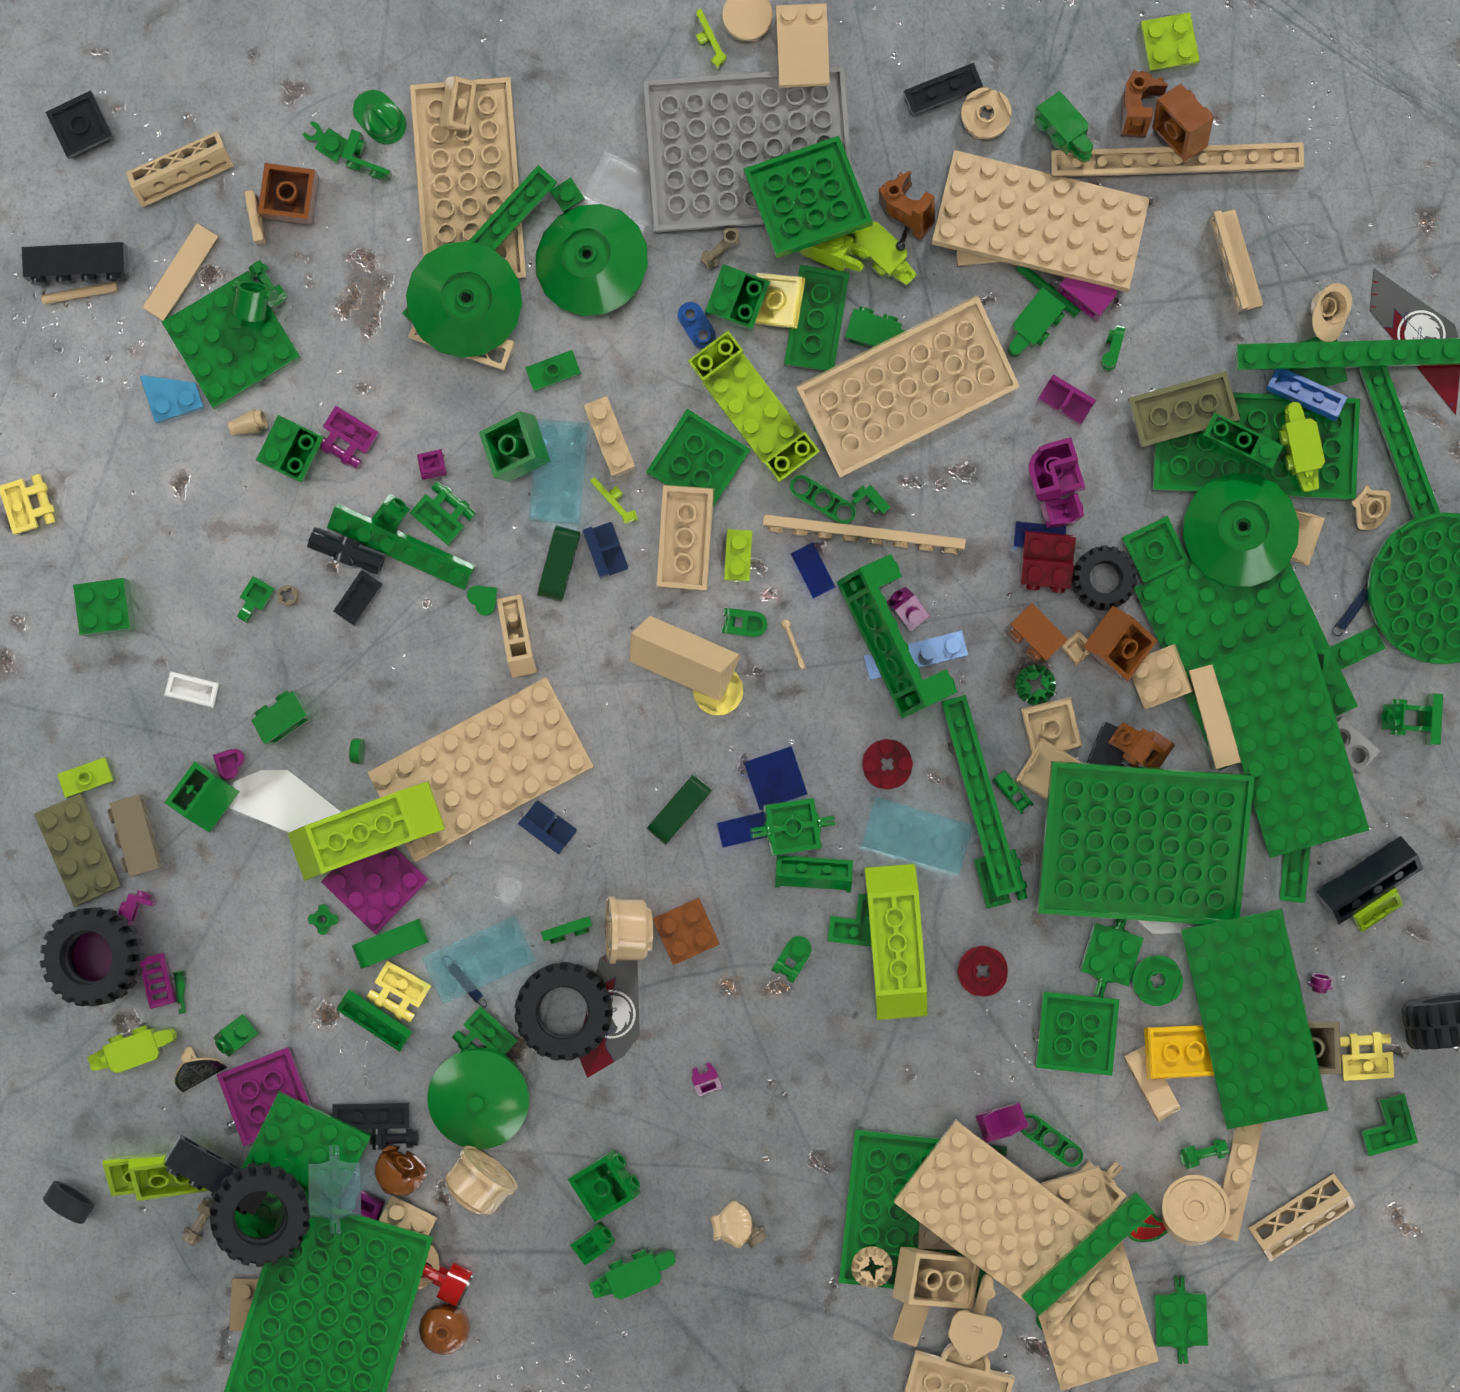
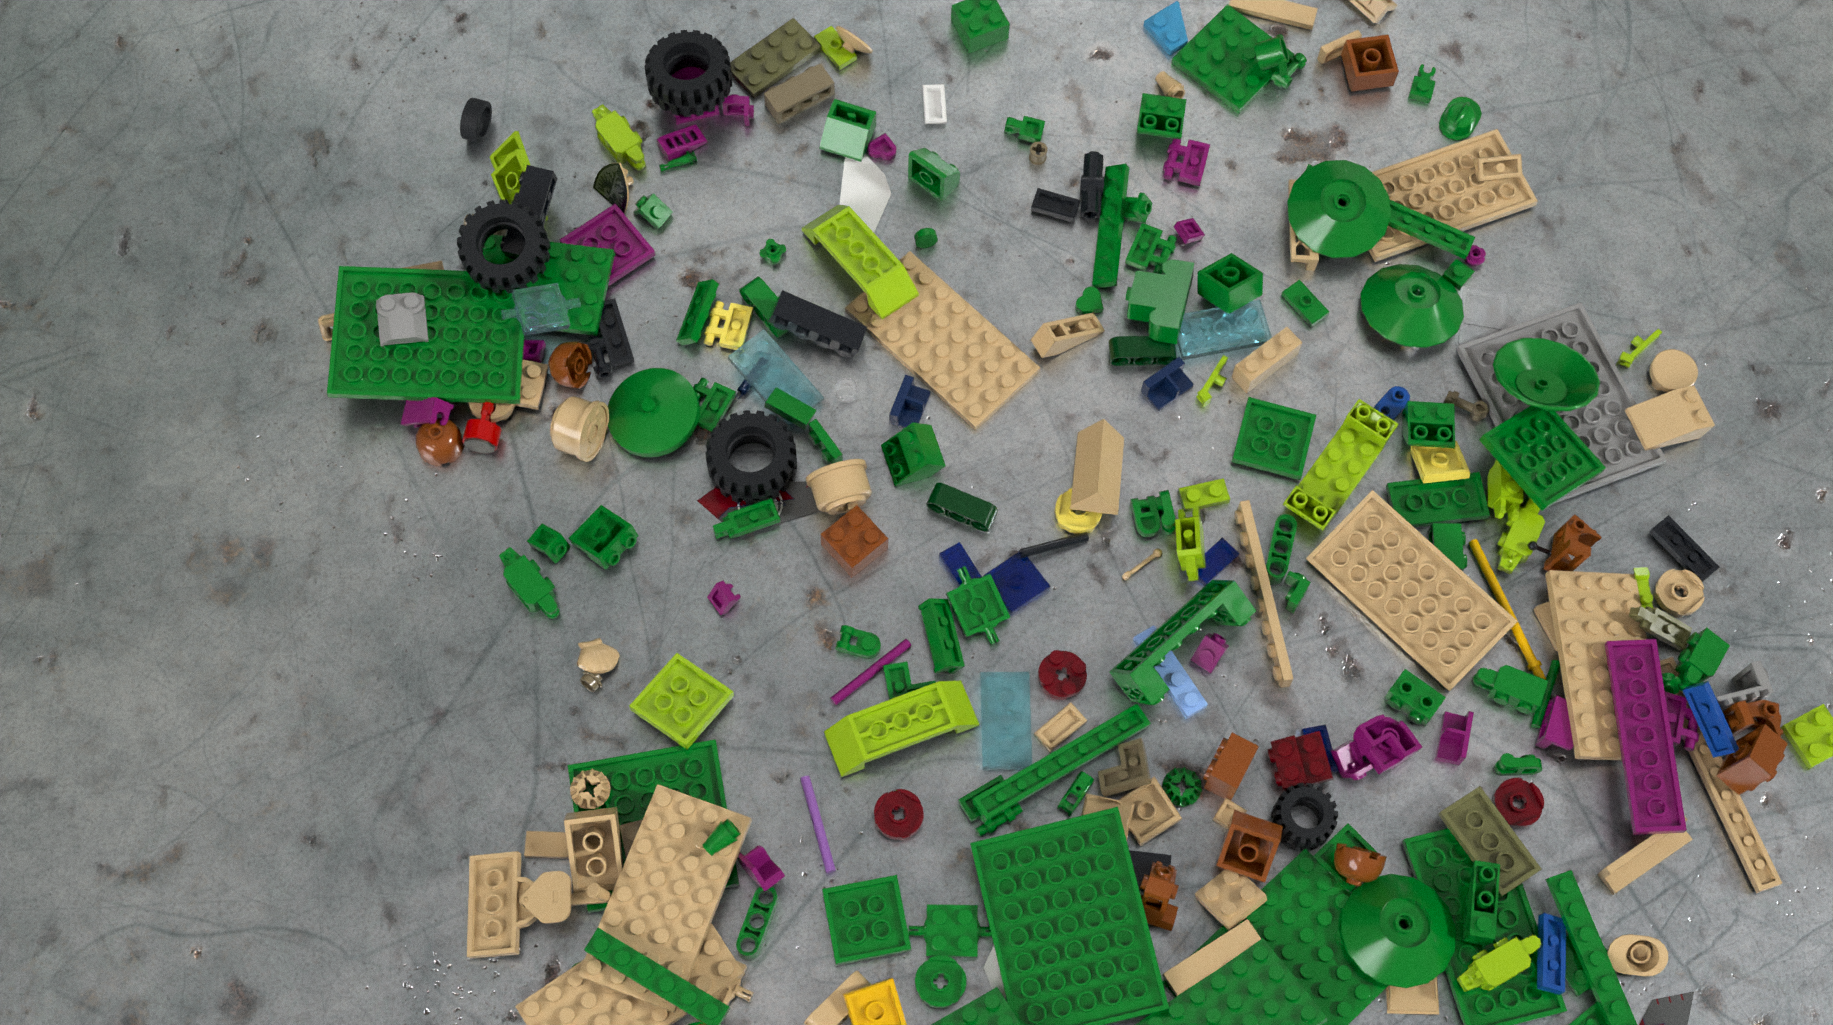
camera: 70 degrees right, 20 degrees down
magenta plate [321,847,429,935] -> none
green bracket [341,129,392,181] -> none
tan plate [656,485,714,590] -> none
none -> light grey slope [376,293,429,347]
none -> magenta hinge [401,397,454,428]
none -> lime plate [629,653,734,749]
none -> green cone [702,819,741,856]
none -> green hinge [713,498,780,539]
none -> green slope [764,387,817,430]
none -> black brick [768,290,867,358]
none -> medium lavender bar [800,776,836,873]
none -> magenta bar [830,639,912,705]
none -> tan dish [835,26,873,54]
none -> green slope [881,422,946,486]
none -> black bar [1019,532,1089,558]
none -> tan tile [1034,702,1087,753]
none -> dark tan plate [1098,738,1151,797]
none -> green brick [1125,260,1194,344]
none -> green plate [1155,490,1176,535]
none -> lime hinge [1175,507,1206,581]
none -> dark orange cylinder [1334,843,1387,886]
none -> green brick [1384,669,1446,727]
none -> magenta plate [1464,245,1486,267]
none -> yellow bar [1468,539,1546,680]
none -> green dish [1492,338,1600,411]
none -> dark red plate [1492,778,1544,828]
none -> magenta plate [1605,639,1687,835]
none -> olive hinge [1629,606,1692,651]
none -> lime piece [1633,567,1653,608]
none -> green plate [1662,673,1681,694]
none -> magenta plate [1665,692,1699,751]
none -> blue plate [1683,681,1739,758]
none -> light grey plate [1716,661,1774,712]

